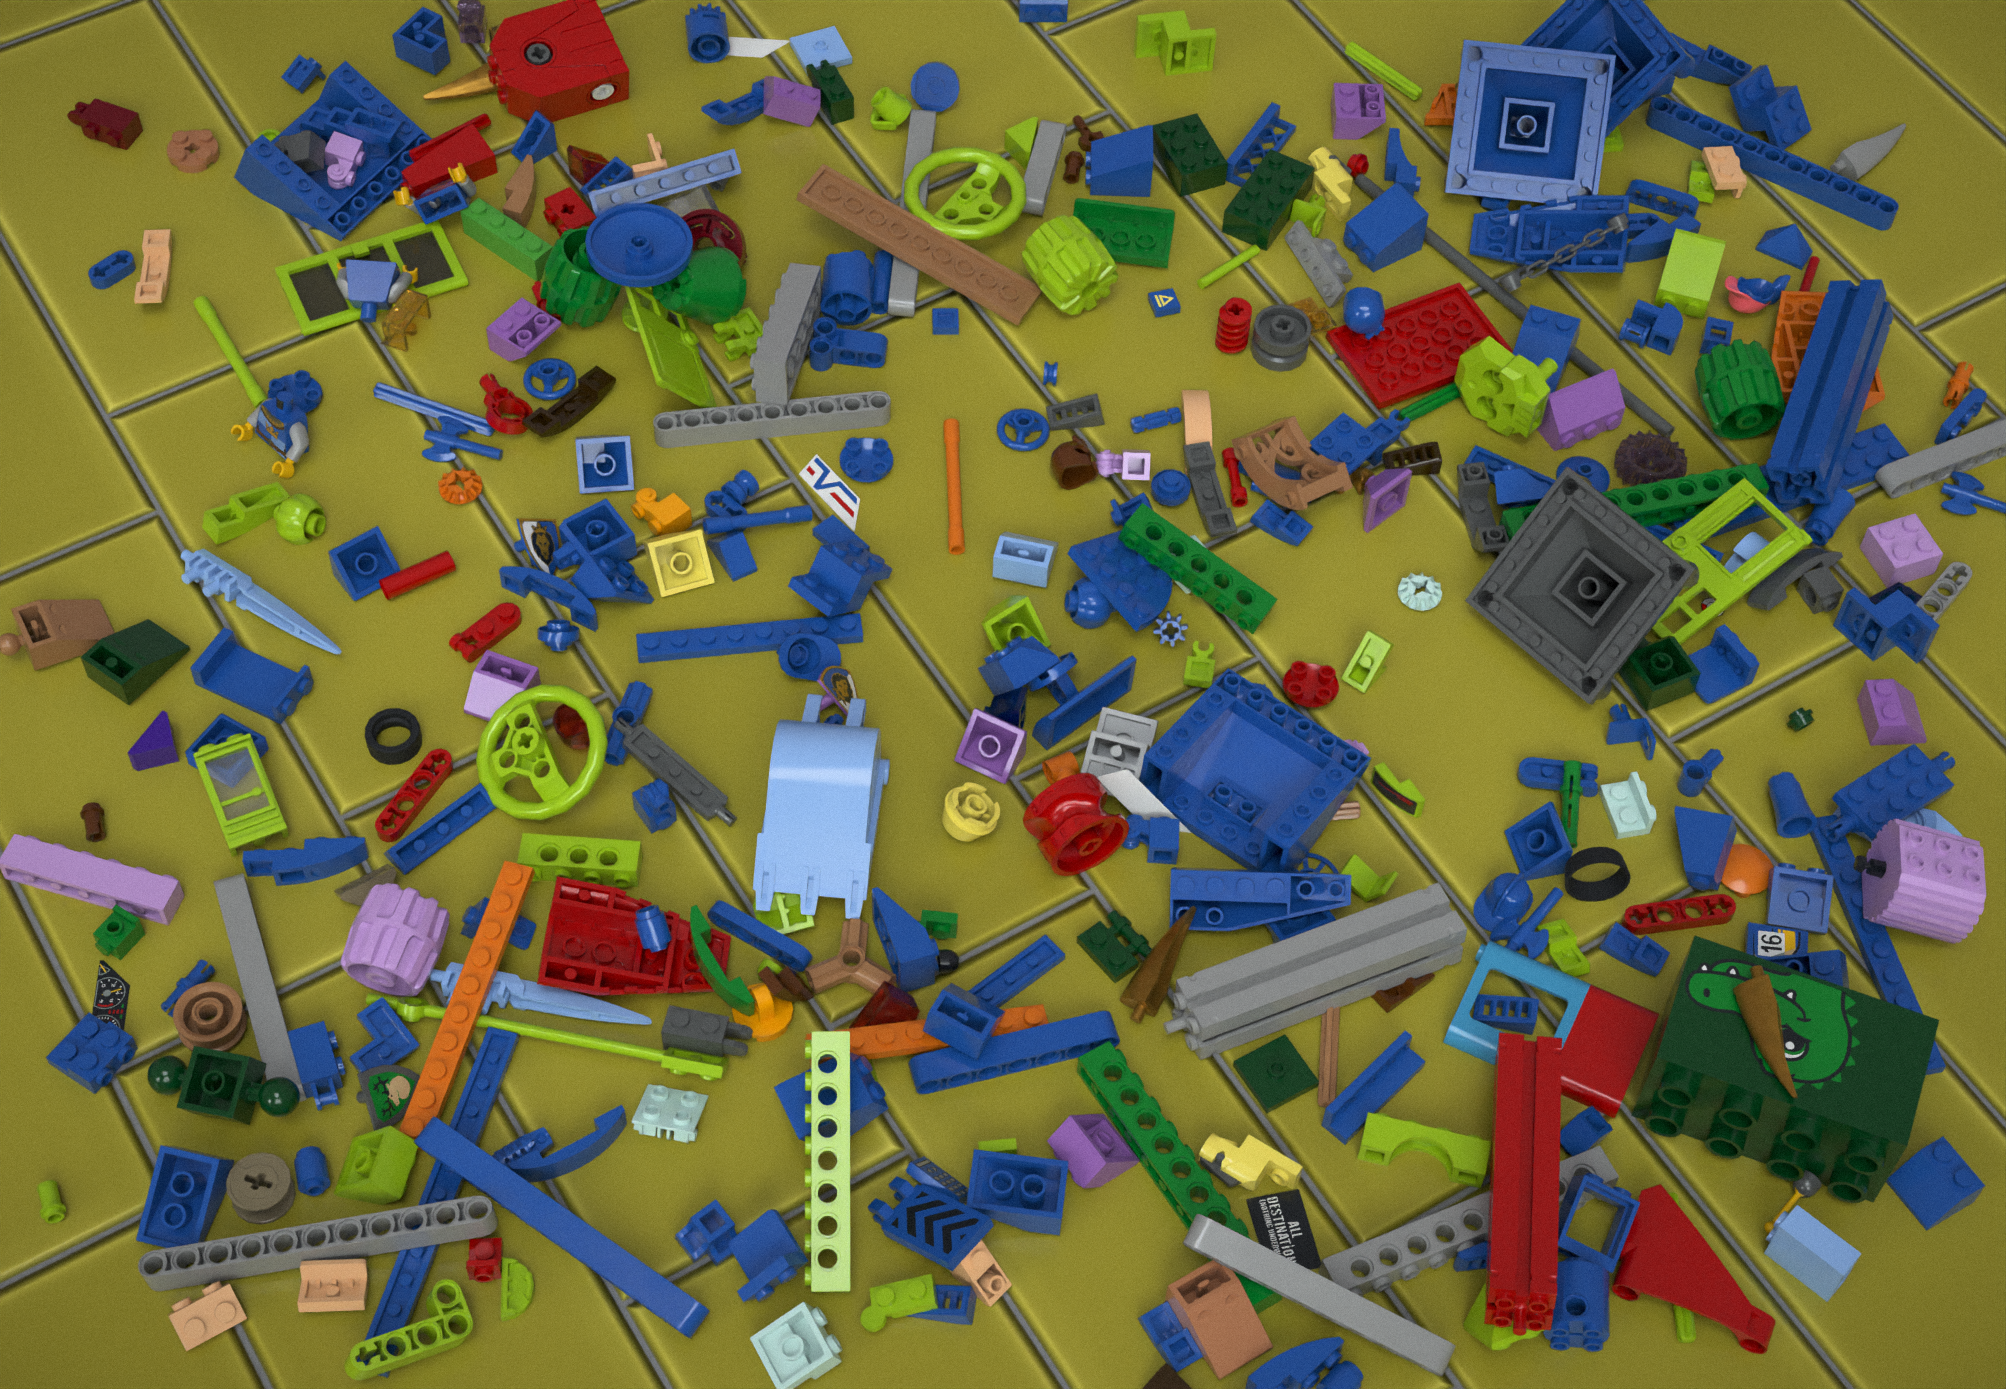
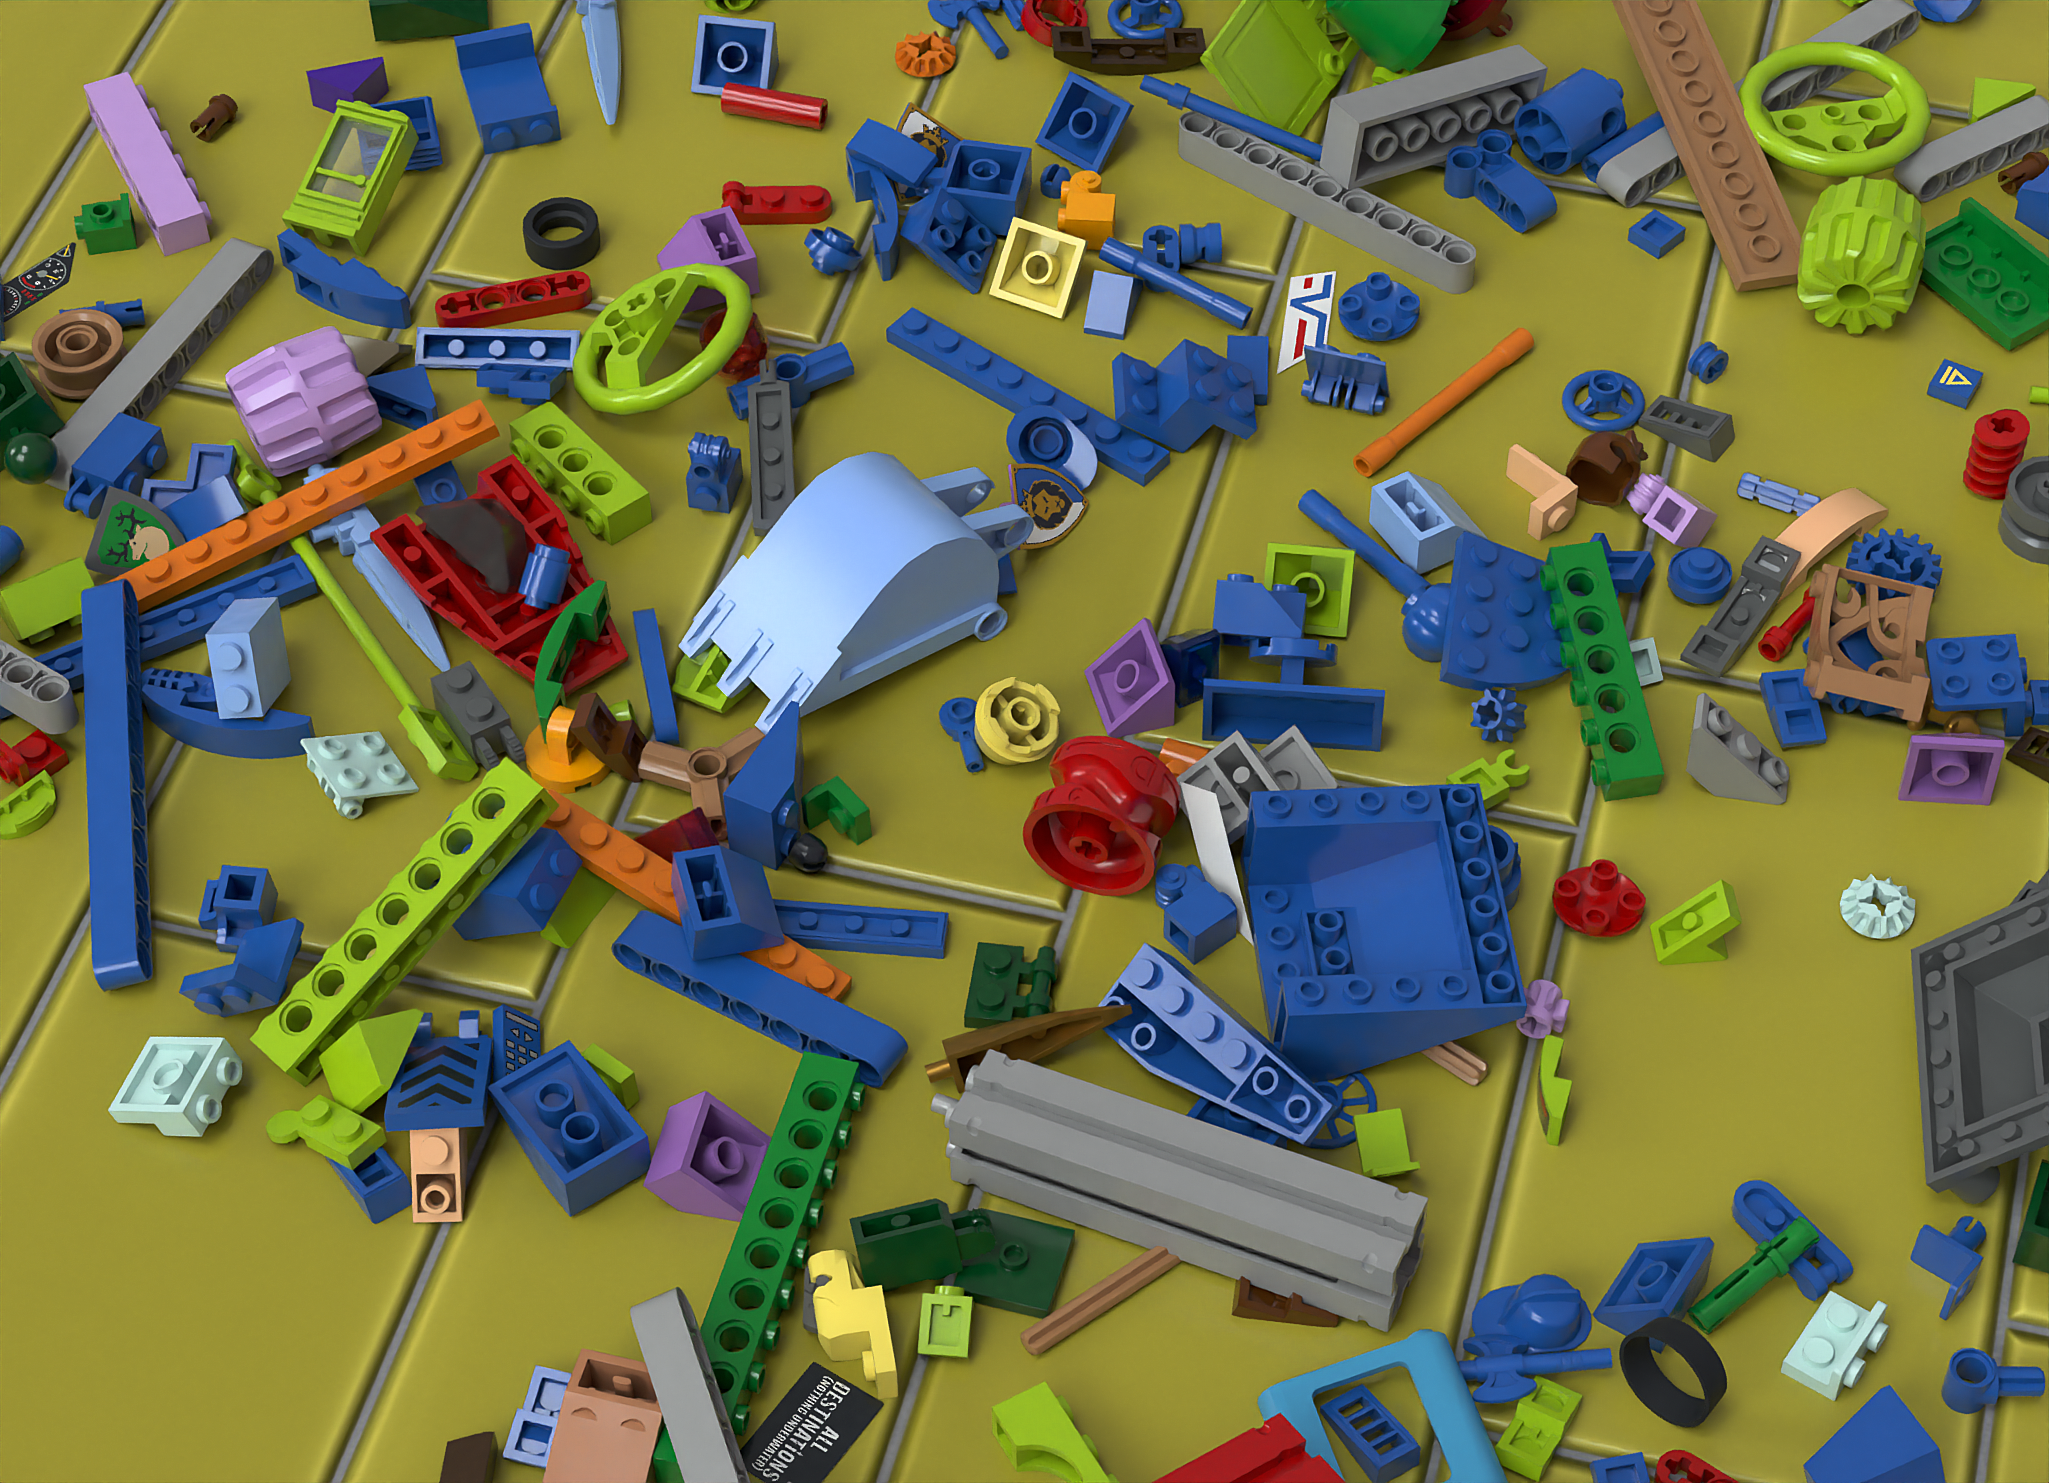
camera: 50 degrees right, 5 degrees down
blue fence [1321,1030,1425,1145] -> none
none -> blue slope [161,473,249,543]
none -> light blue brick [205,597,291,719]
none -> lime slope [318,1008,424,1115]
none -> blue slope [366,365,439,430]
none -> clear smoke slope [415,498,528,594]
none -> blue plate [477,363,567,405]
none -> blue slope [846,118,938,189]
none -> dark green hinge [849,1198,997,1292]
none -> lime bracket [917,1286,975,1359]
none -> blue plate [939,697,984,773]
none -> blue hinge [1040,163,1071,199]
none -> blue bar [1140,74,1323,162]
none -> blue piece [1298,489,1432,599]
none -> blue hinge [1301,344,1390,415]
none -> light nougat bracket [1506,444,1578,541]
none -> light grey slope [1686,693,1789,805]
none -> blue gear [1846,528,1943,601]

